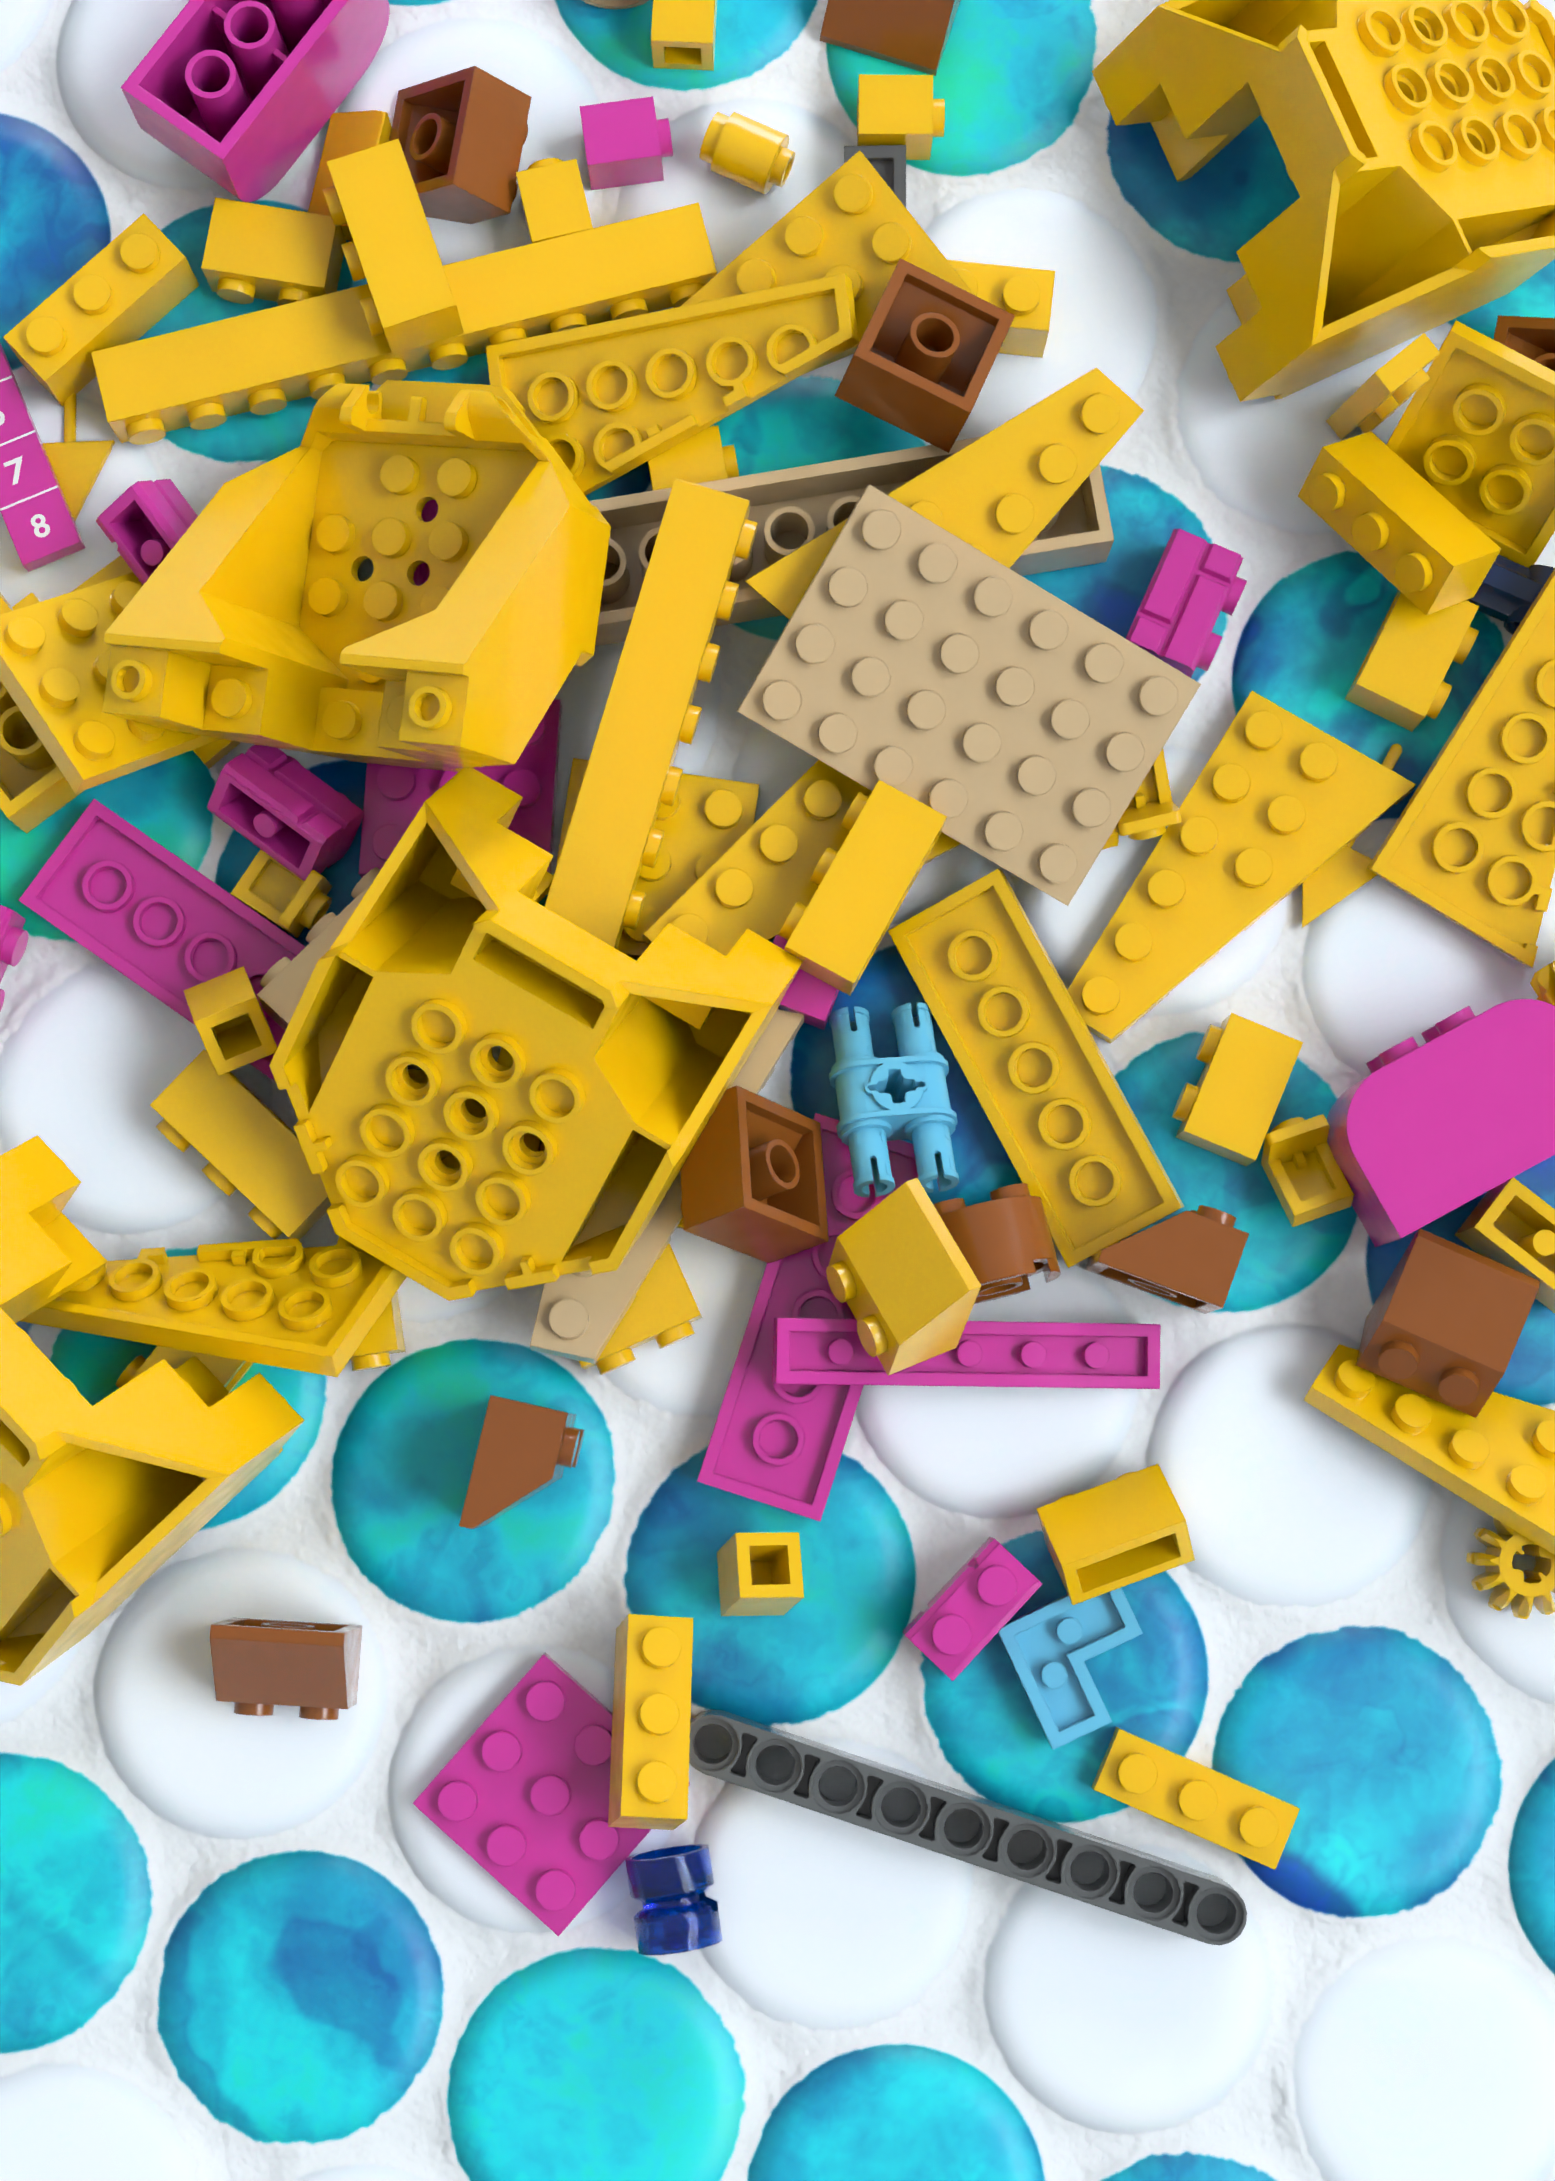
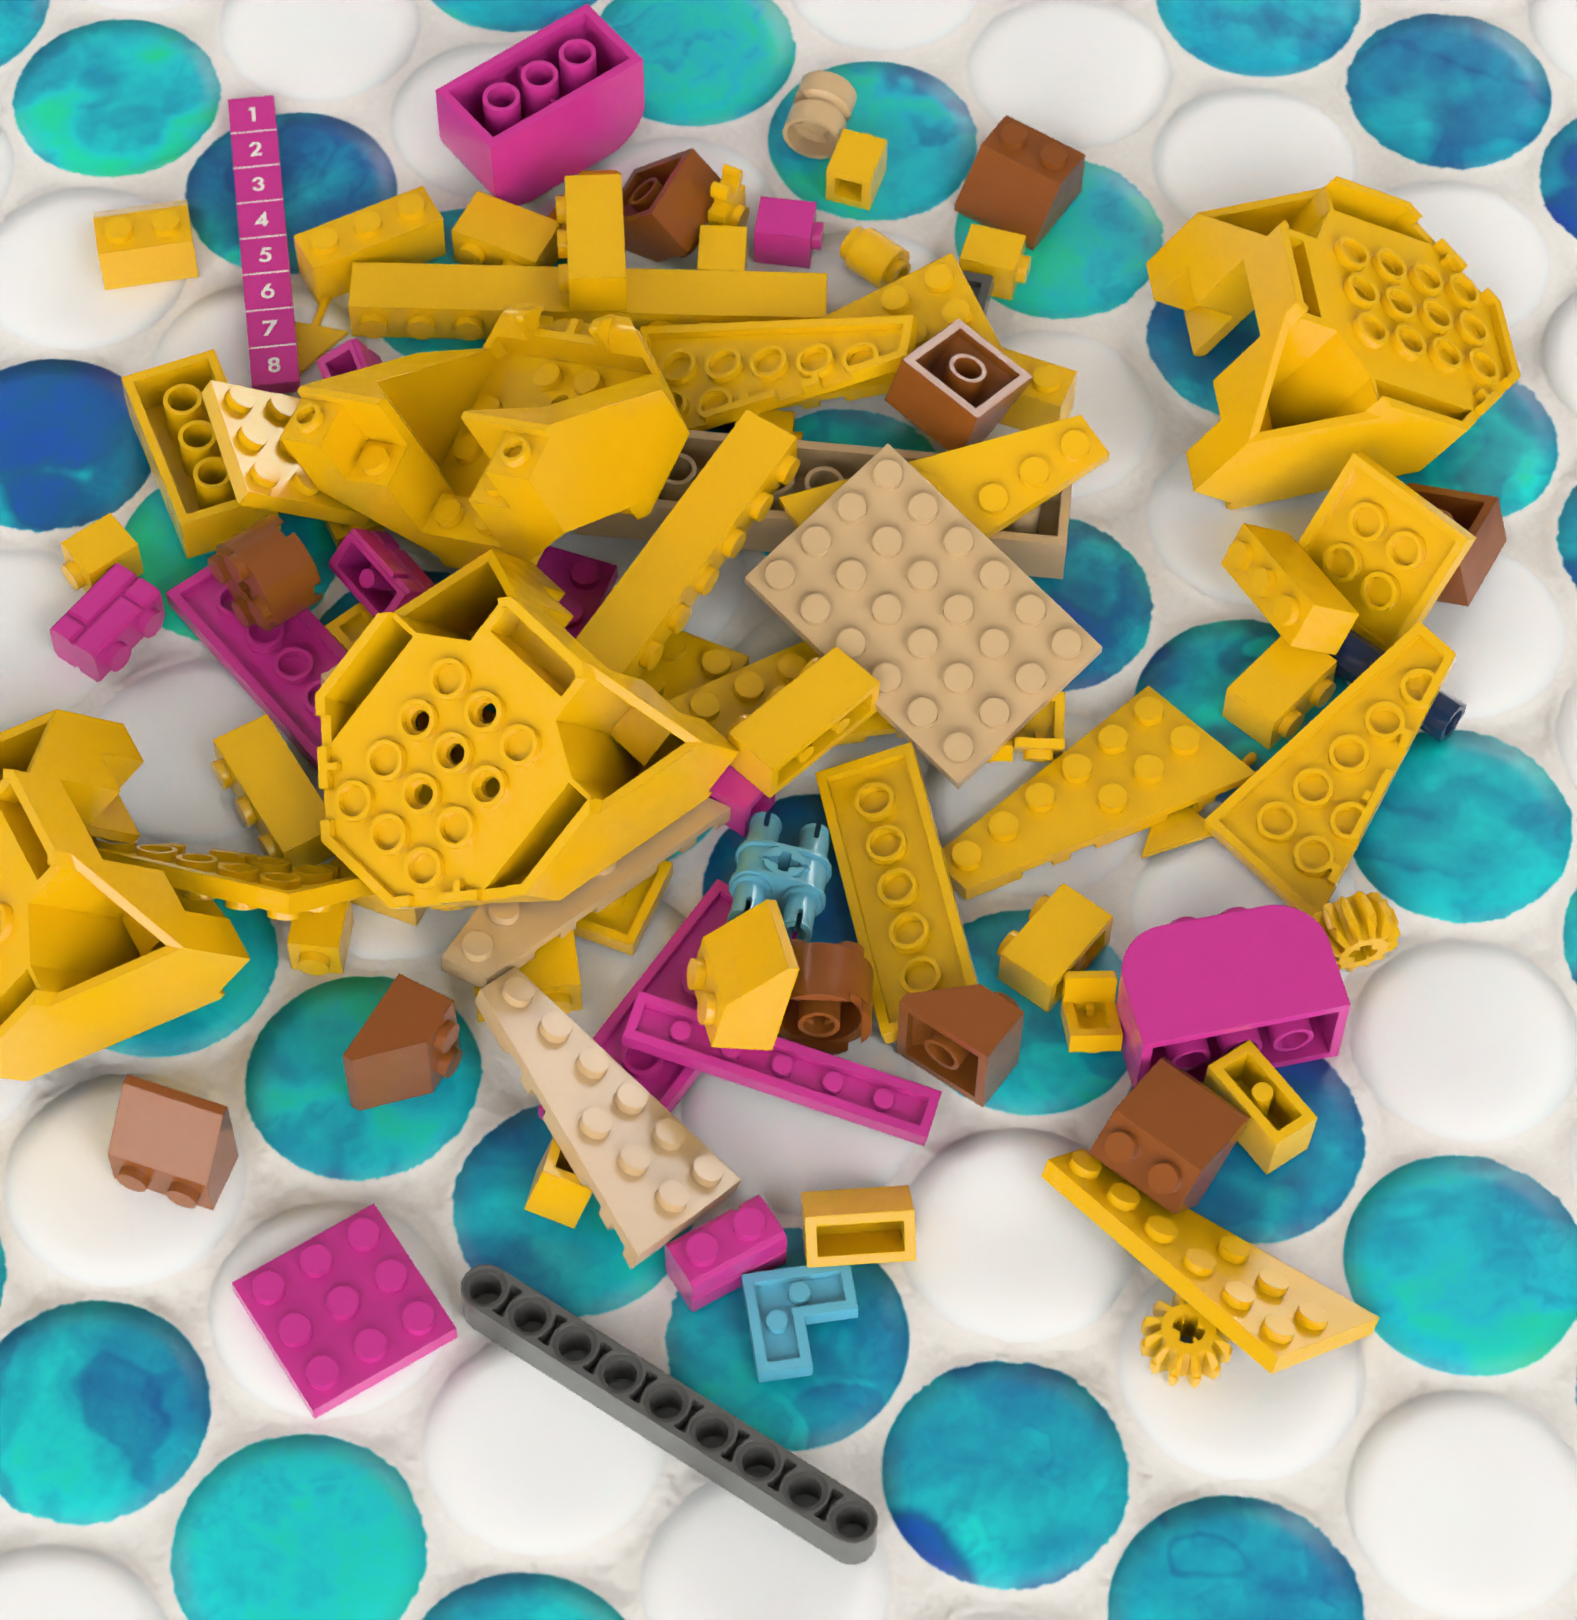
camera: 15 degrees right, 25 degrees down
yellow brick [183,966,278,1076] -> none
yellow brick [608,1614,693,1830] -> none
clear blue wheel [625,1844,723,1955] -> none
dark orange slope [680,1085,829,1263] -> none
yellow plate [1091,1727,1300,1870] -> none
dark pink brick [1126,528,1247,678] -> none
yellow plate [1326,333,1440,440] -> none
none -> dark orange brick [208,514,323,631]
none -> tan wing [474,966,742,1269]
none -> yellow plate [708,164,750,227]

